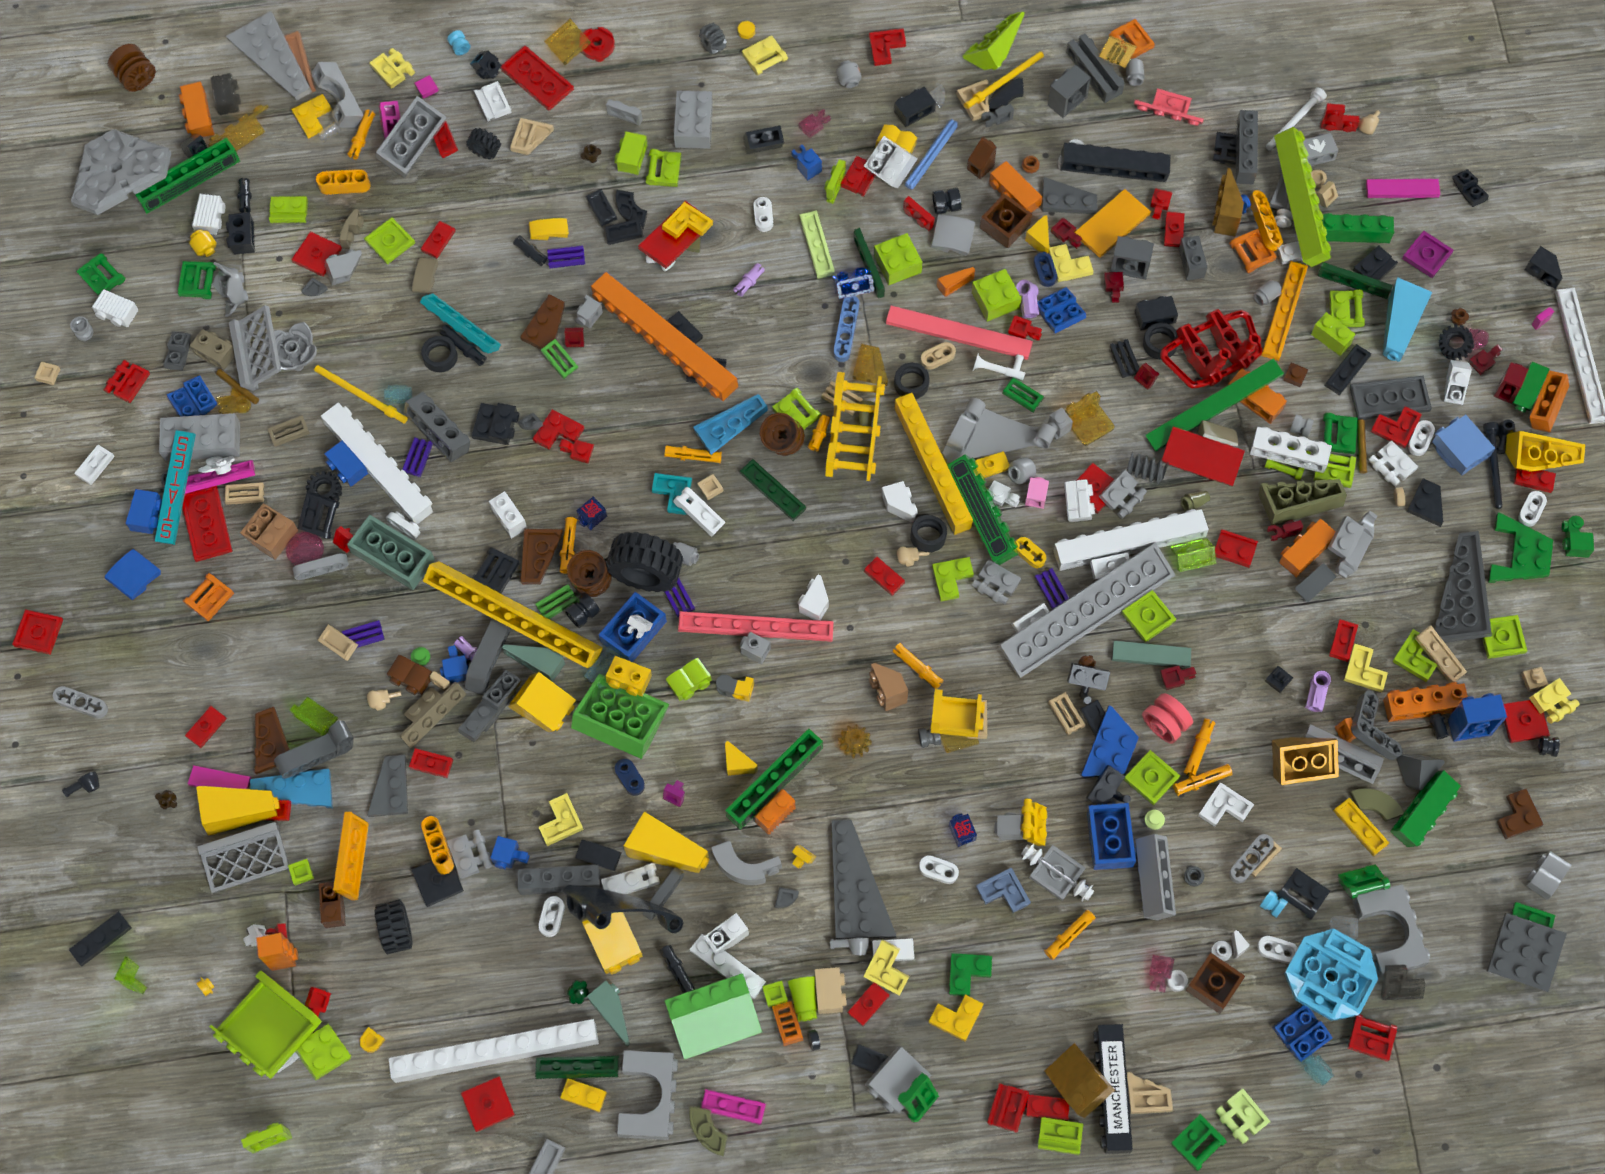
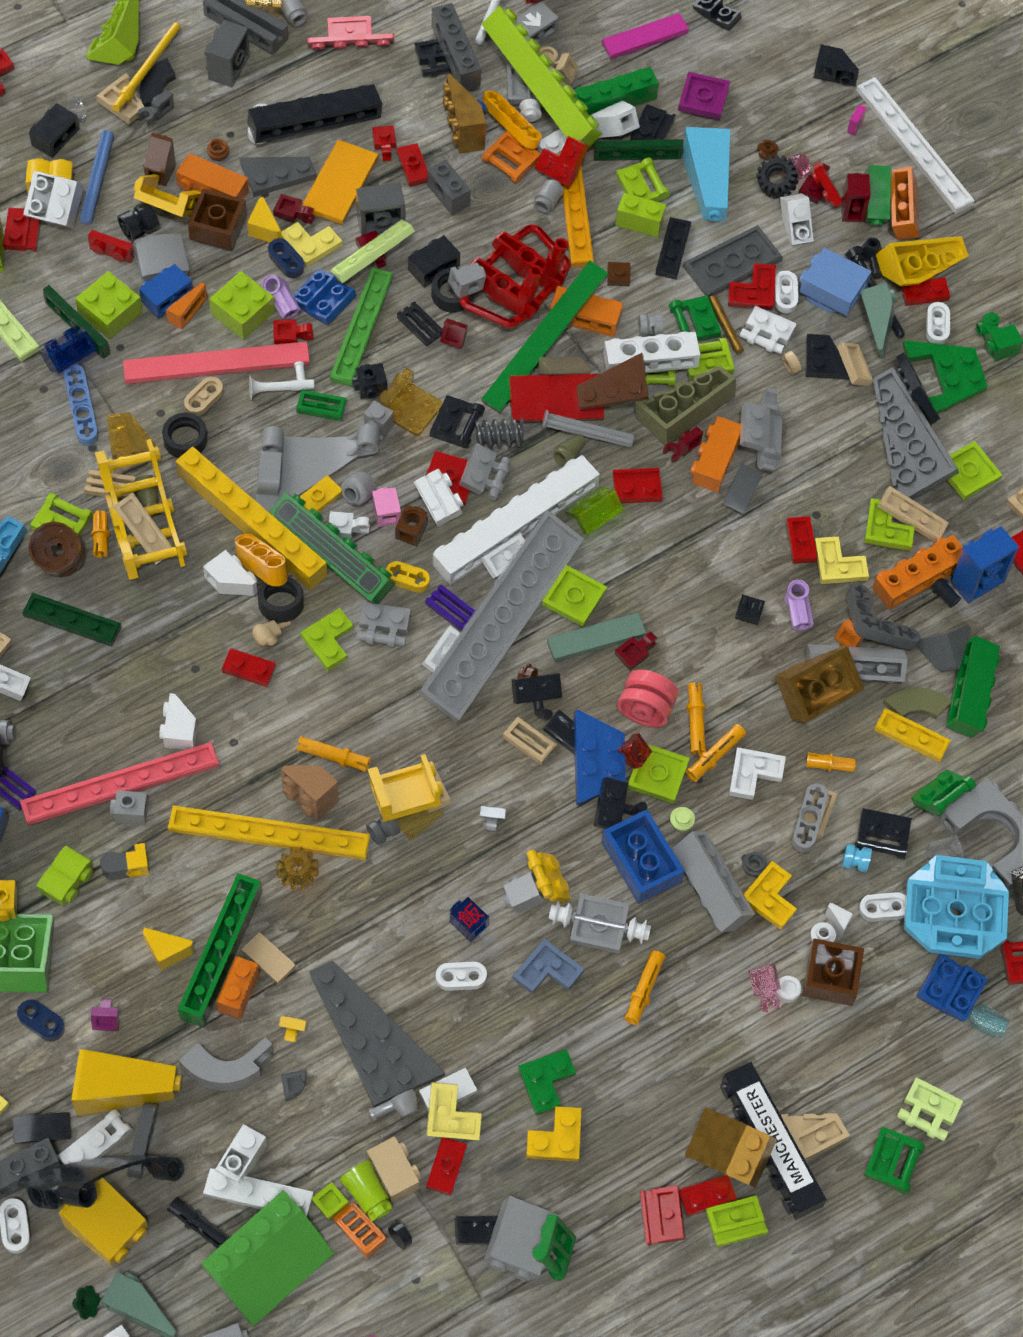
camera: 30 degrees left, 5 degrees down
none -> tan tile [113,493,172,565]
none -> yellow panel [133,174,201,217]
none -> blue brick [139,264,193,318]
none -> yellow tile [168,805,370,860]
none -> light orange beam [235,534,288,586]
none -> tan tile [241,932,296,985]
none -> yellowish green tile [330,219,415,283]
none -> bright green tile [330,267,394,387]
none -> black brick [352,363,388,399]
none -> reddish brown brick [395,504,428,547]
none -> black plate [430,395,485,448]
none -> light grey brick [448,263,486,298]
none -> tile [480,806,506,831]
none -> red plate [535,136,589,187]
none -> light grey axle [542,410,634,447]
none -> reddish brown wing [577,353,649,411]
none -> white slope [589,101,640,138]
none -> clear red tile [618,733,652,769]
none -> yellow plate [744,861,797,930]
none -> light orange axle [806,752,856,772]
none -> red plate [811,161,843,207]
none -> tan tile [837,342,873,386]
none -> sand green slope [860,282,897,359]
none -> black wing [896,352,940,424]

